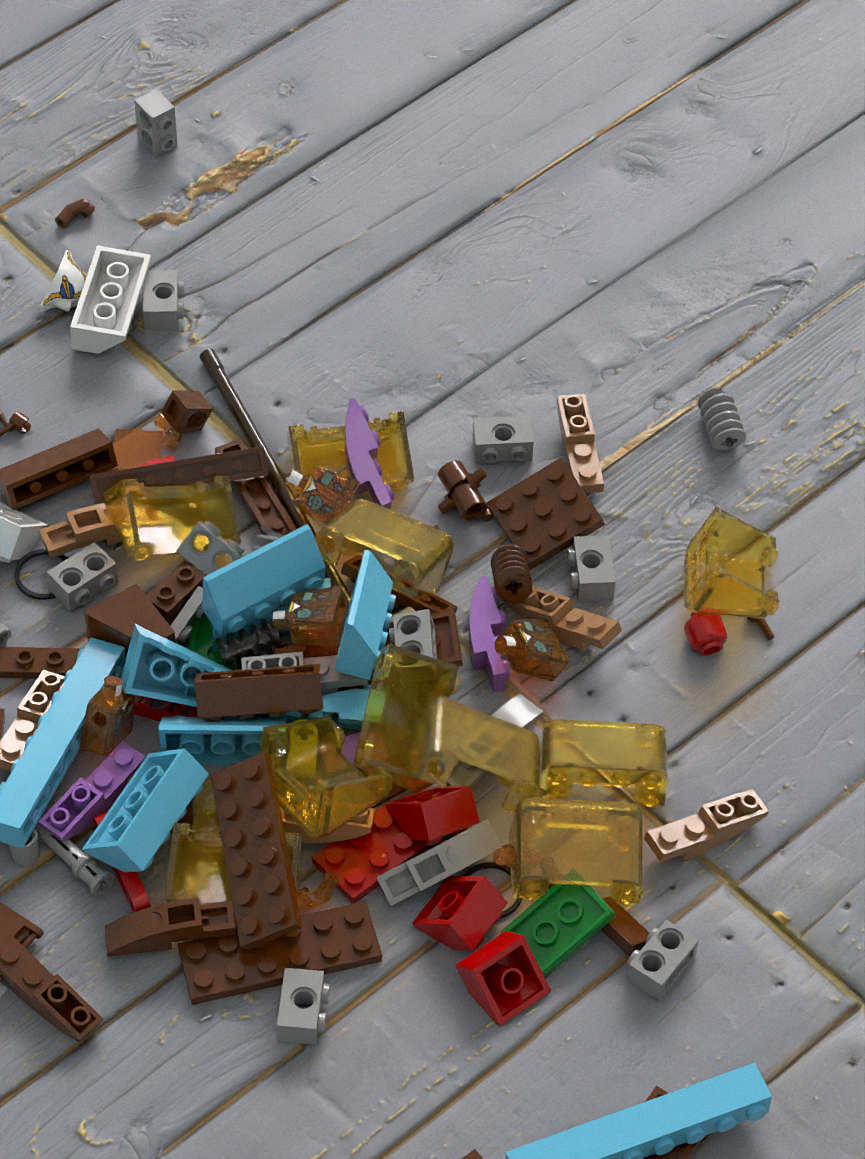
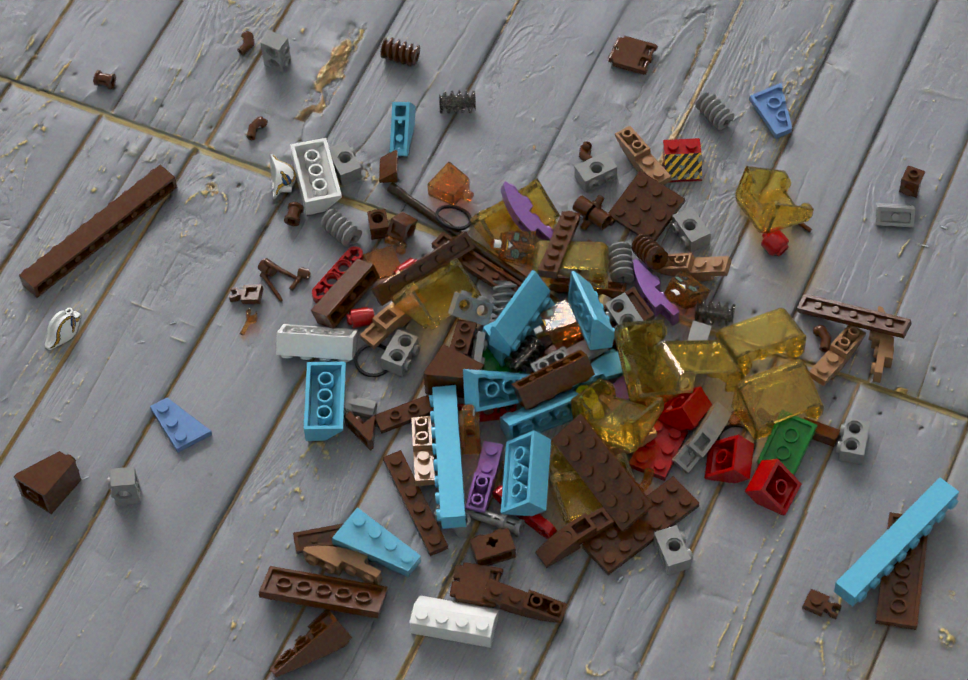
camera: 20 degrees left, 5 degrees up
none -> reddish brown arm [237,31,254,55]
none -> reddish brown bush [284,202,304,226]
none -> red beam [312,246,364,303]
none -> light grey piece [321,208,362,247]
none -> red brick [346,307,374,328]
none -> reddish brown brick [367,209,390,240]
none -> reddish brown slope [379,150,398,183]
none -> reddish brown piece [380,38,420,66]
none -> medium azure slope [390,102,416,156]
none -> clear orange torso [427,161,474,205]
none -> black piece [435,205,472,231]
none -> clear smoke piece [439,90,476,114]
none -> reddish brown brick [470,528,516,566]
none -> reddish brown plate [538,211,581,279]
none -> reddish brown arm [579,141,593,162]
none -> reddish brown plate [608,35,658,75]
none -> light grey piece [608,242,634,284]
none -> slope [663,138,702,182]
none -> clear smoke piece [694,299,736,327]
none -> medium blue wing [749,83,792,139]
none -> reddish brown plate [797,293,912,339]
none -> reddish brown arm [813,325,832,352]
none -> medium nougat slope [868,306,894,383]

